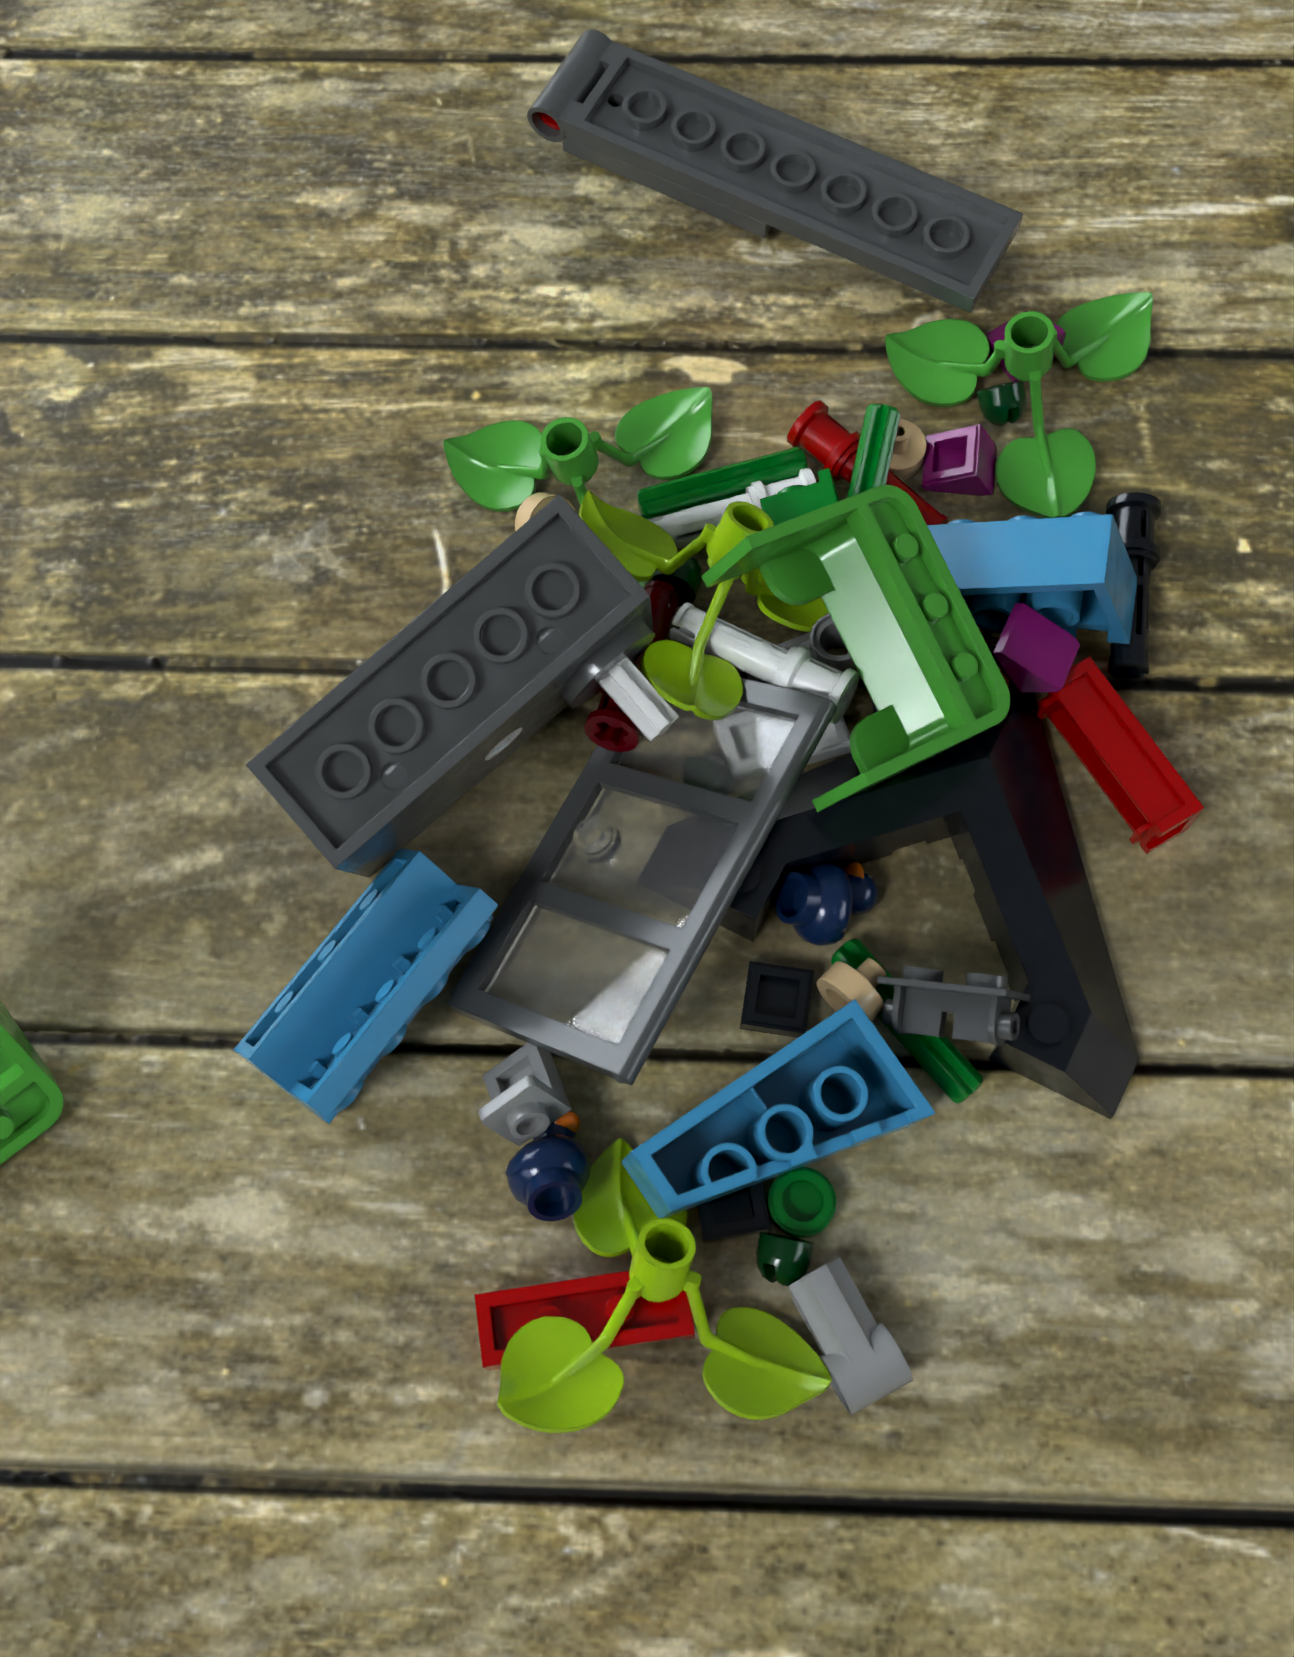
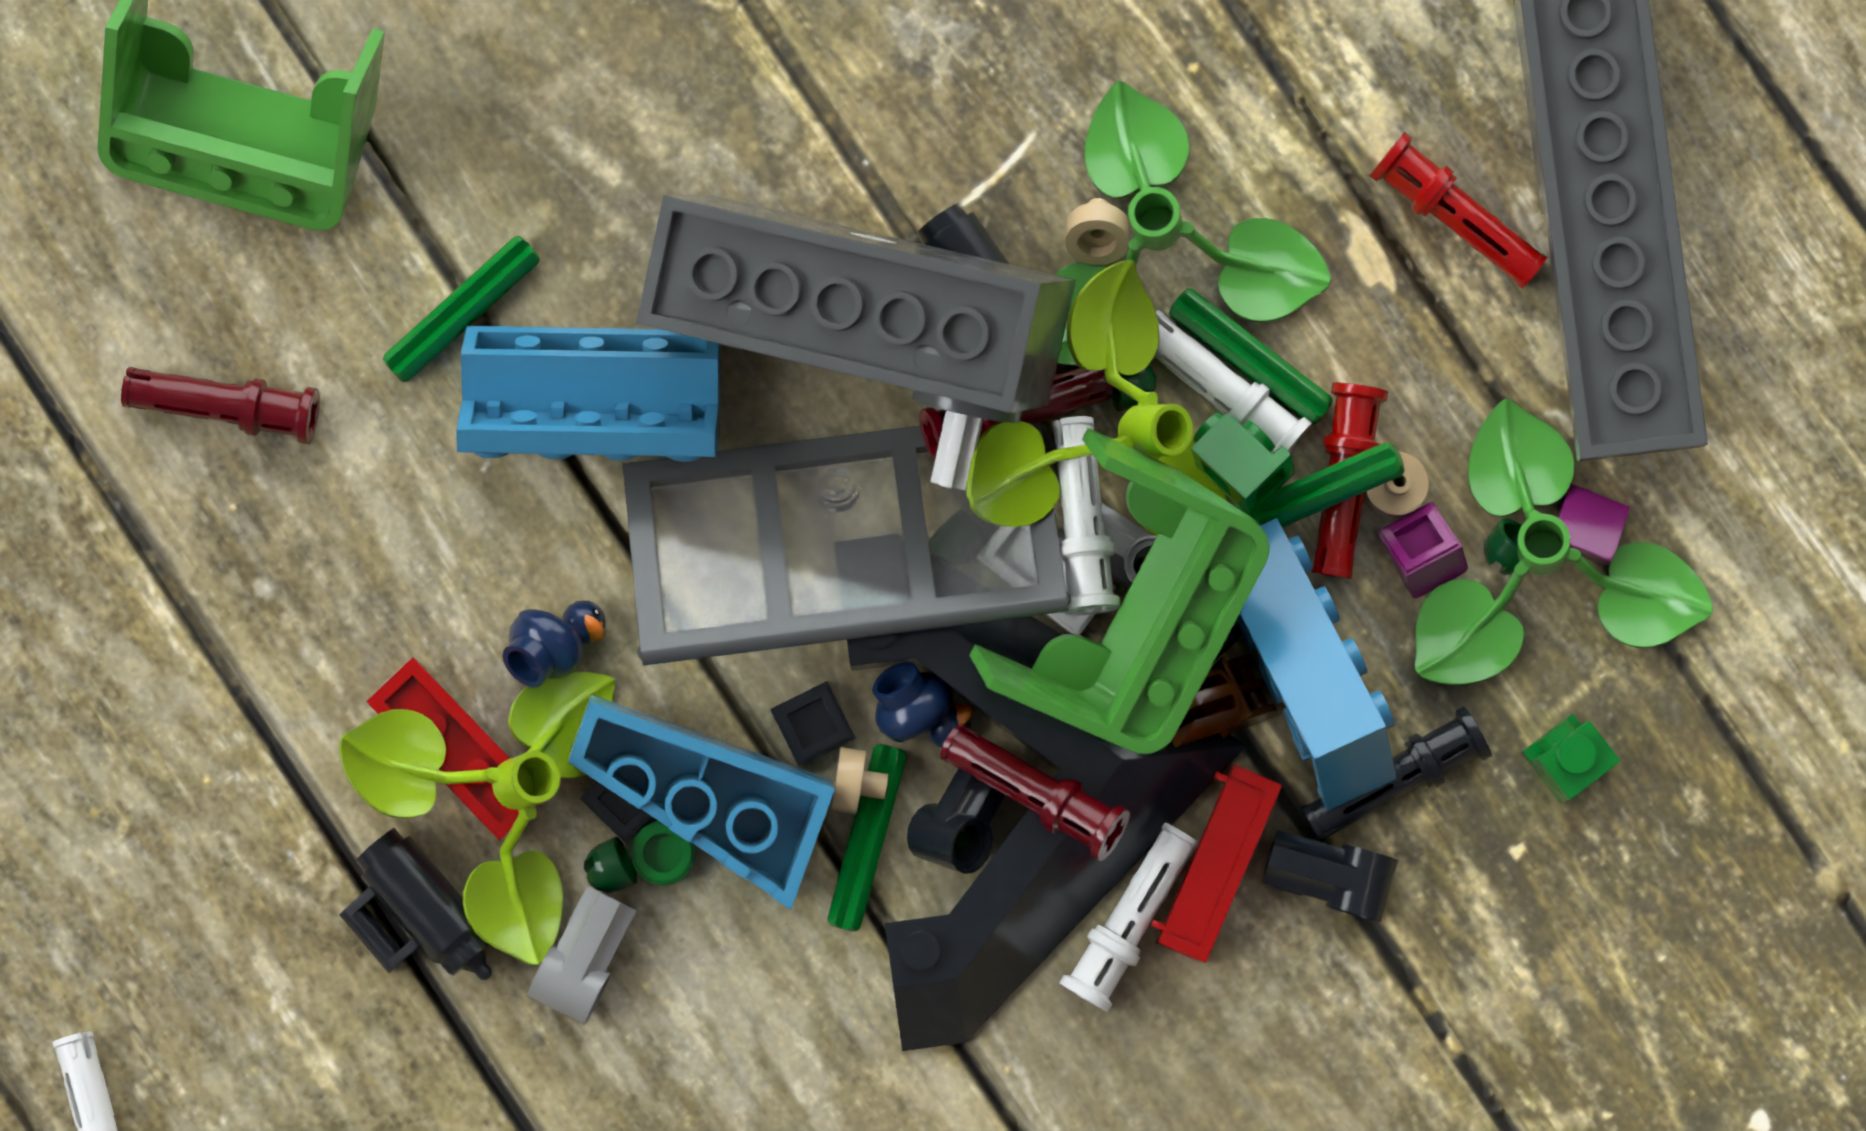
camera: 50 degrees right, 15 degrees up
light grey bracket [478,1042,572,1146] -> none
dark grey hinge [877,966,1030,1046] -> none
magenta slope [993,603,1080,693] -> none
none -> dark red pin [121,366,320,445]
none -> black piece [339,828,492,980]
none -> green axle [383,235,540,382]
none -> black piece [907,768,1005,874]
none -> dark red pin [940,723,1130,861]
none -> white pin [1059,823,1200,1013]
none -> black piece [1261,830,1399,922]
none -> red pin [1369,132,1548,289]
none -> green brick [1521,713,1621,803]

